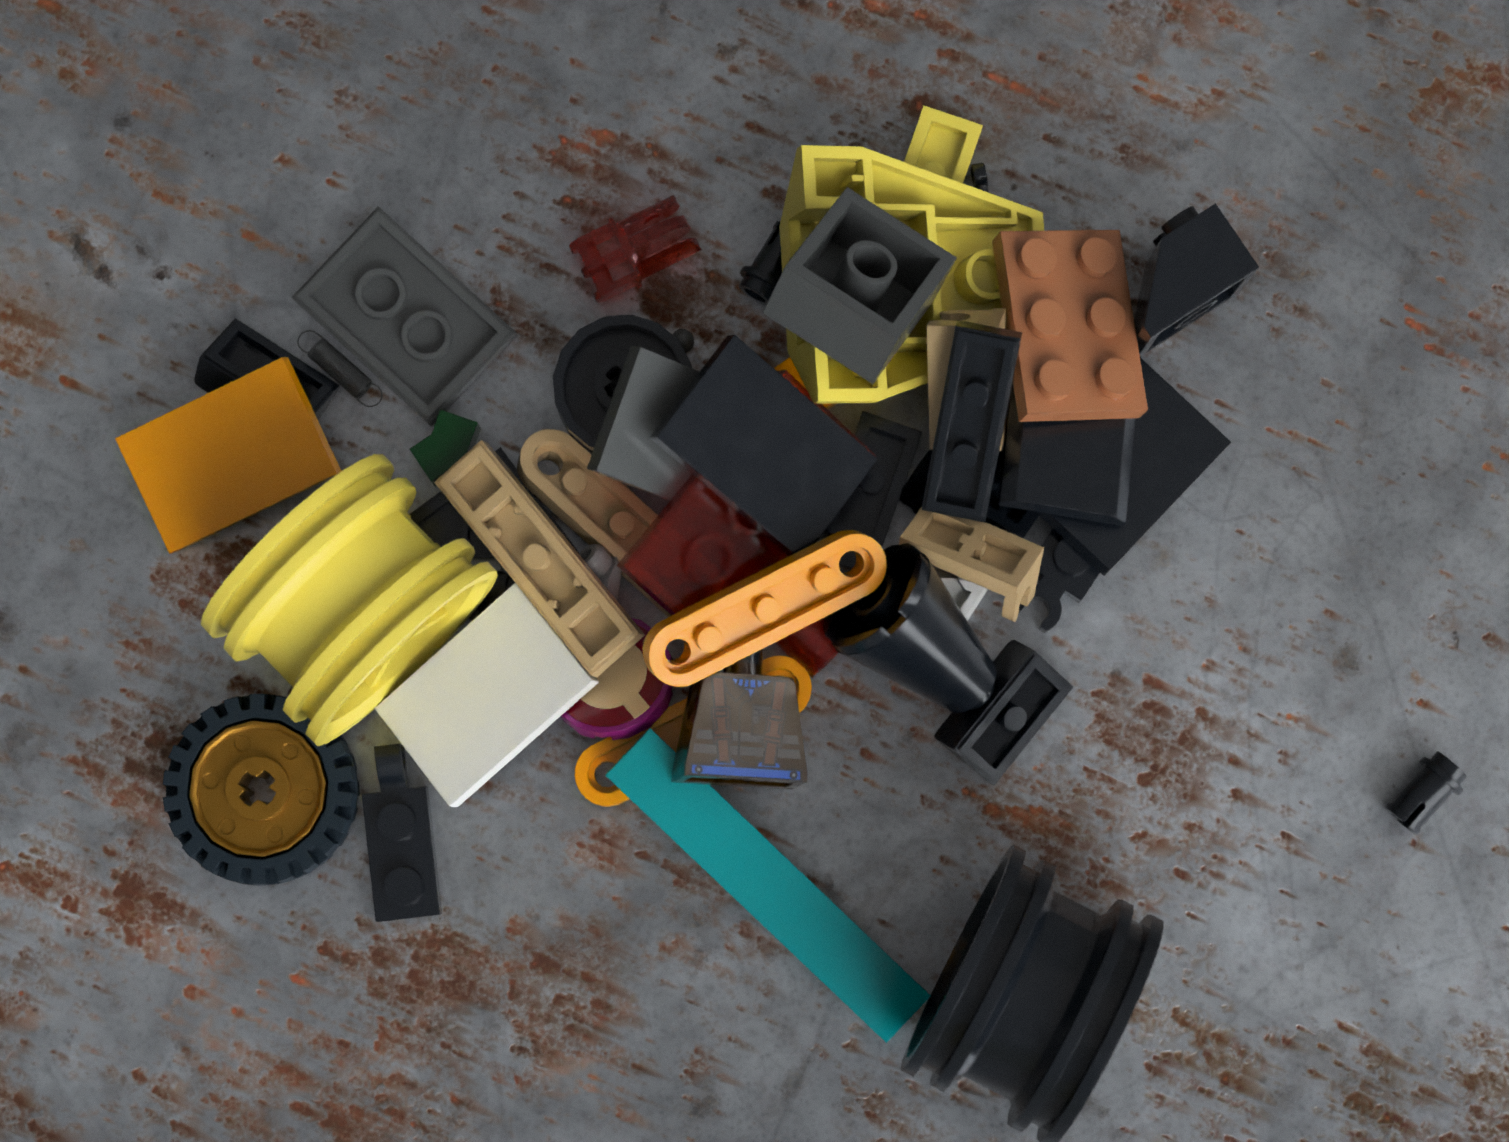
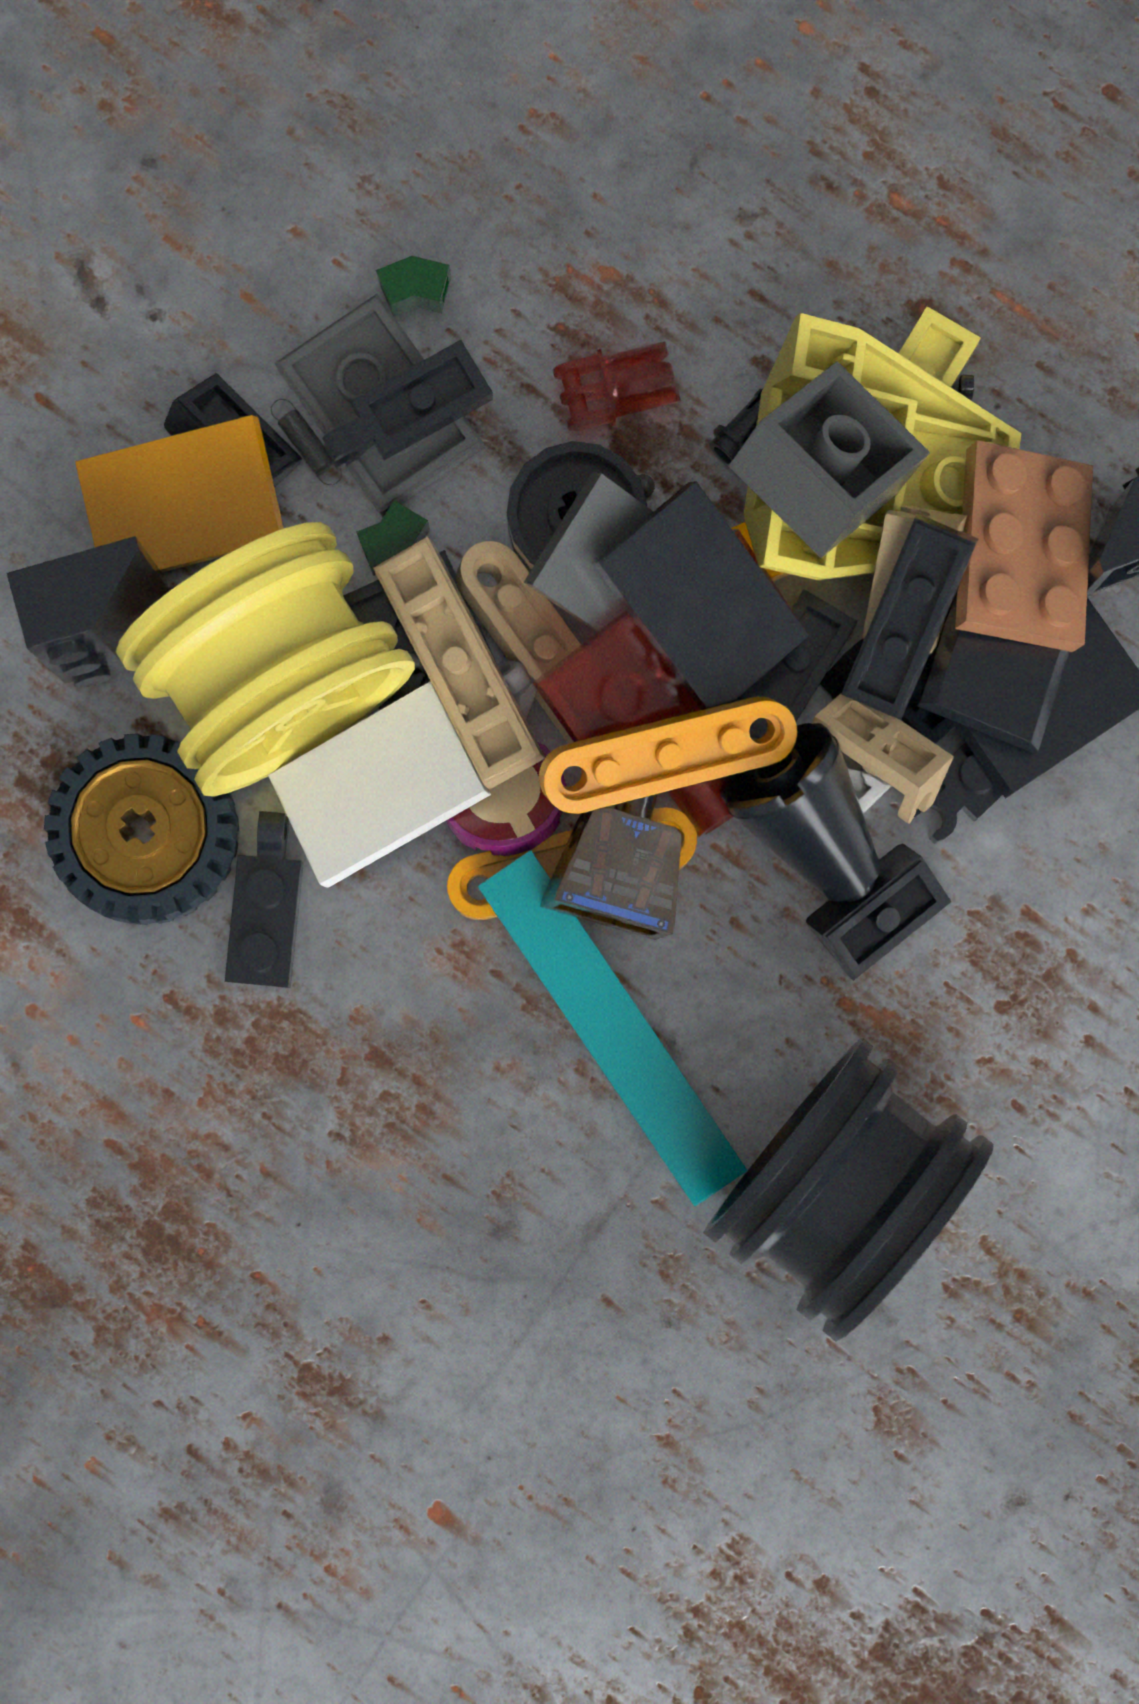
camera: 15 degrees right, 0 degrees up
none -> black slope [6,536,169,688]
none -> black plate [322,340,493,470]
none -> dark green piece [376,256,451,316]

